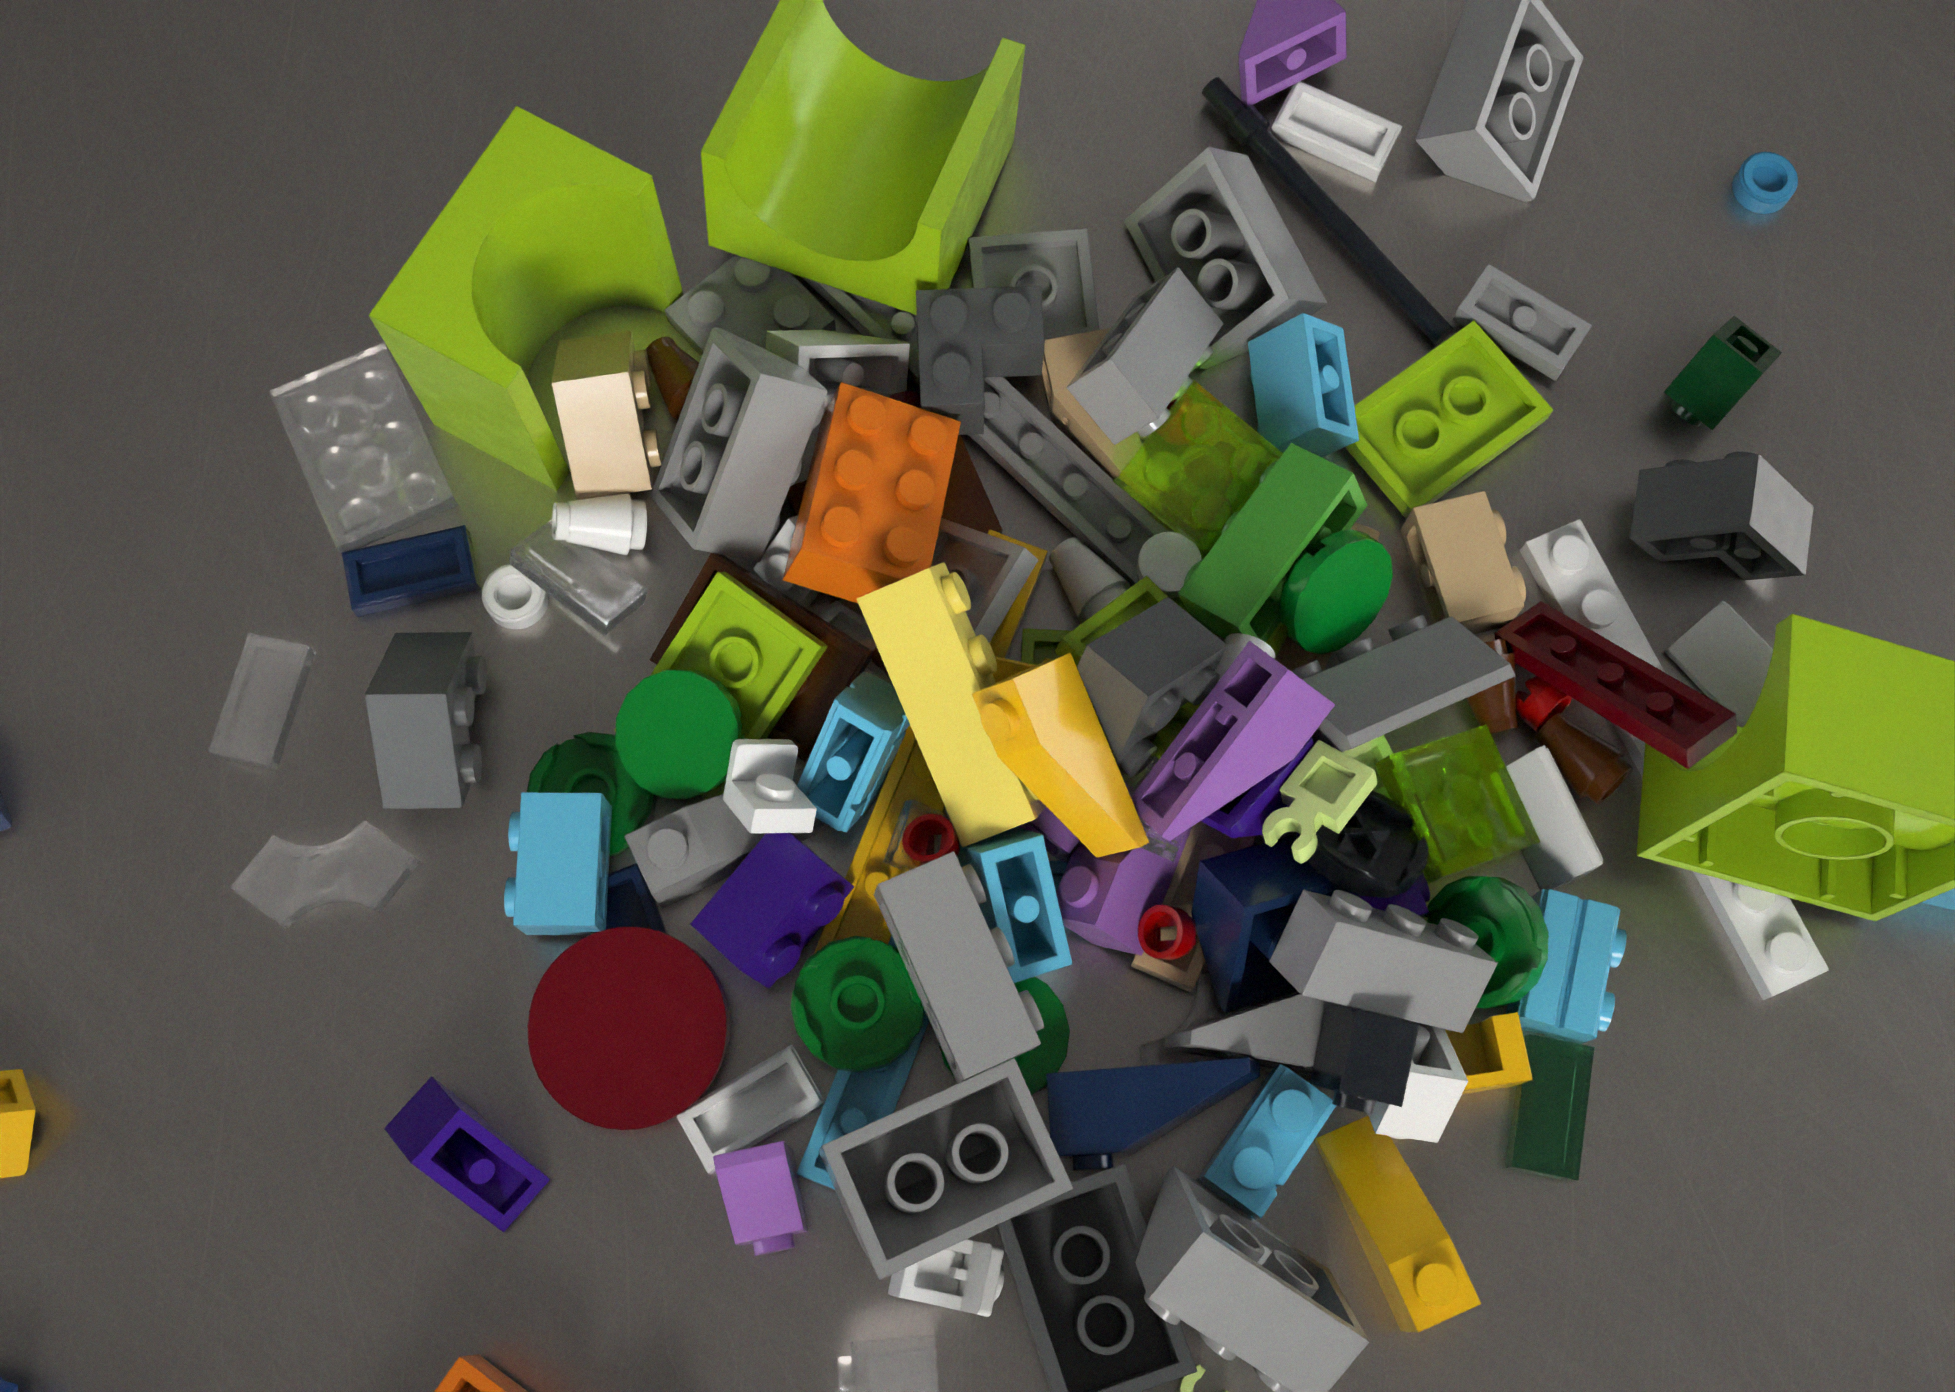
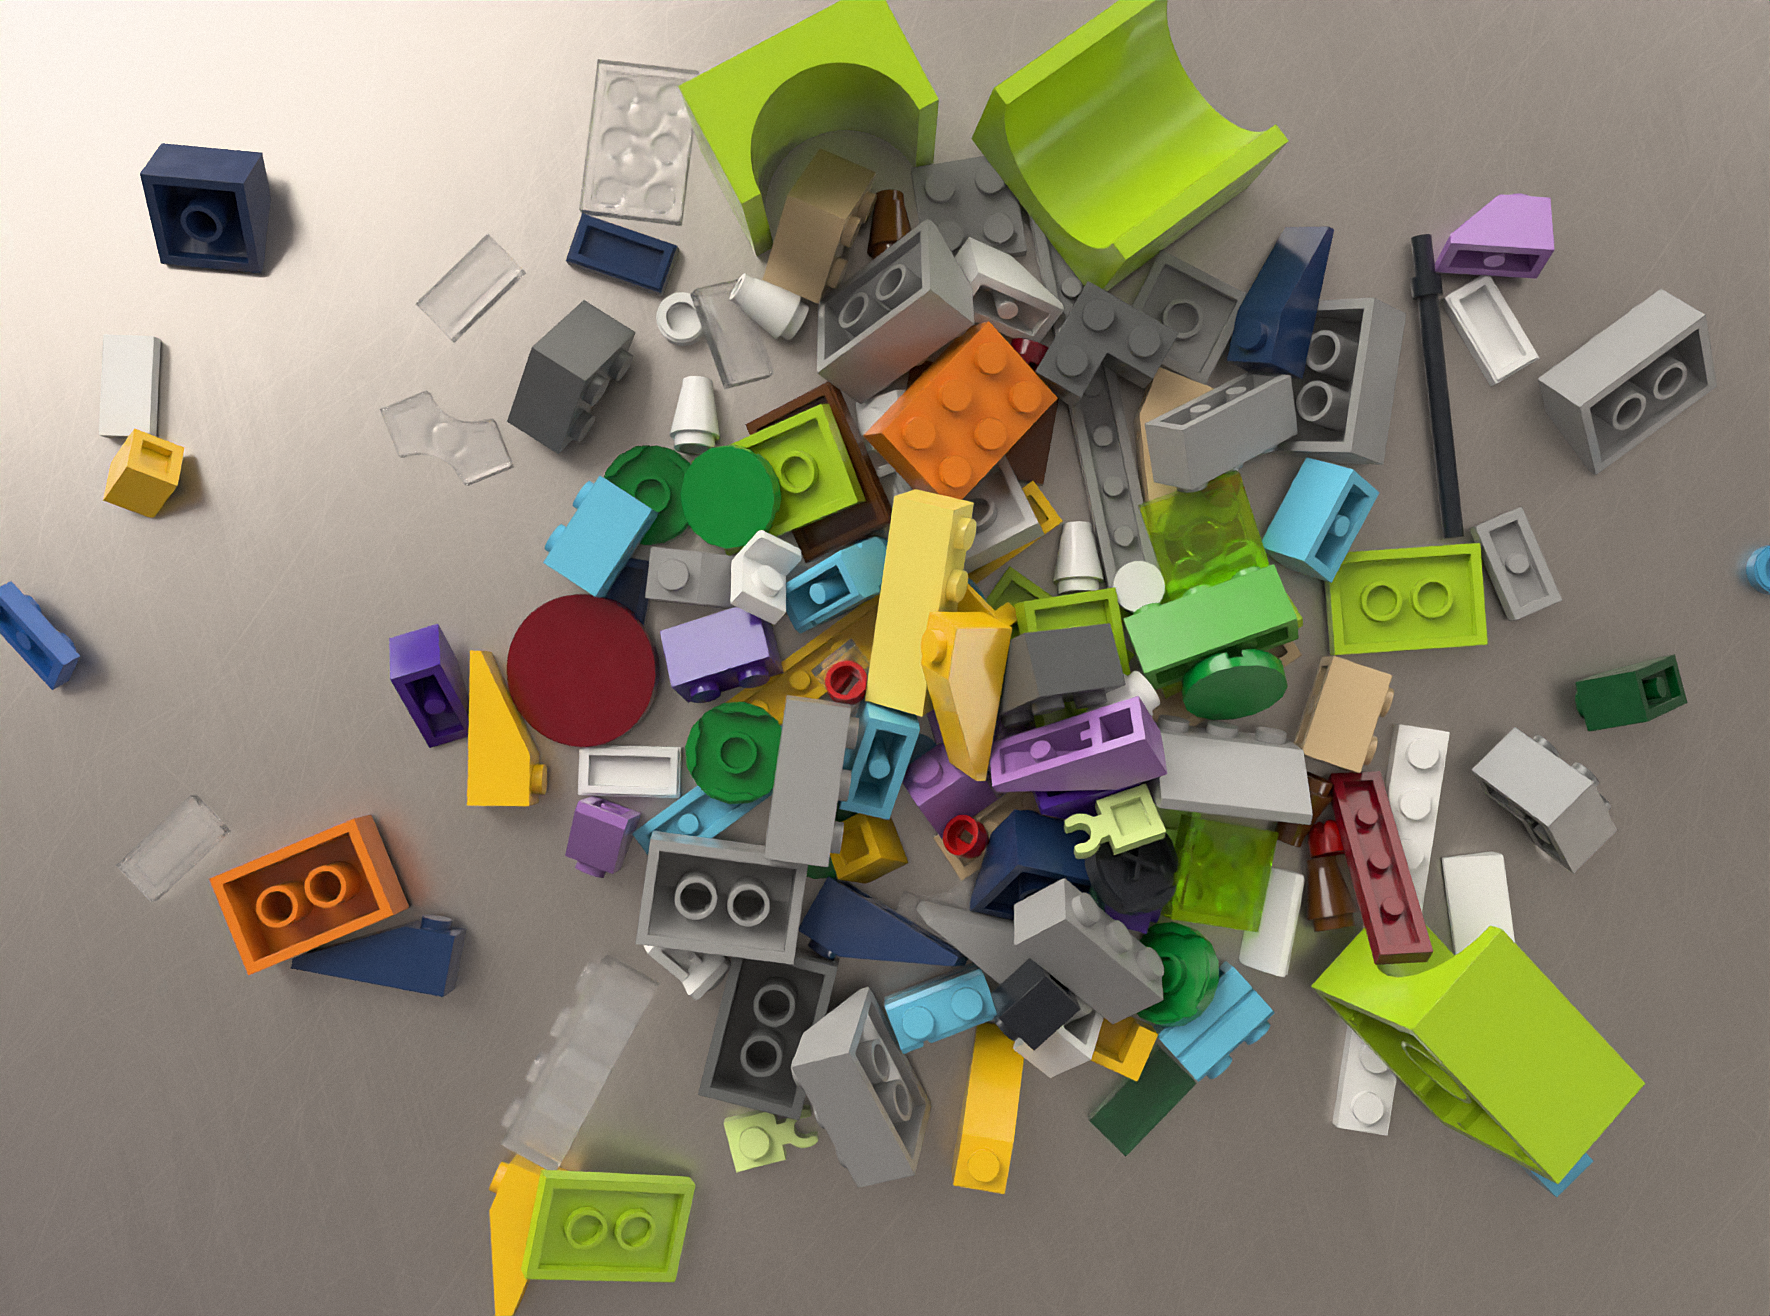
camera: 40 degrees right, 15 degrees up
none -> yellow slope [467,650,547,806]
none -> white cone [670,376,720,455]
none -> yellow panel [830,813,909,884]
none -> dark blue slope [1227,226,1334,379]

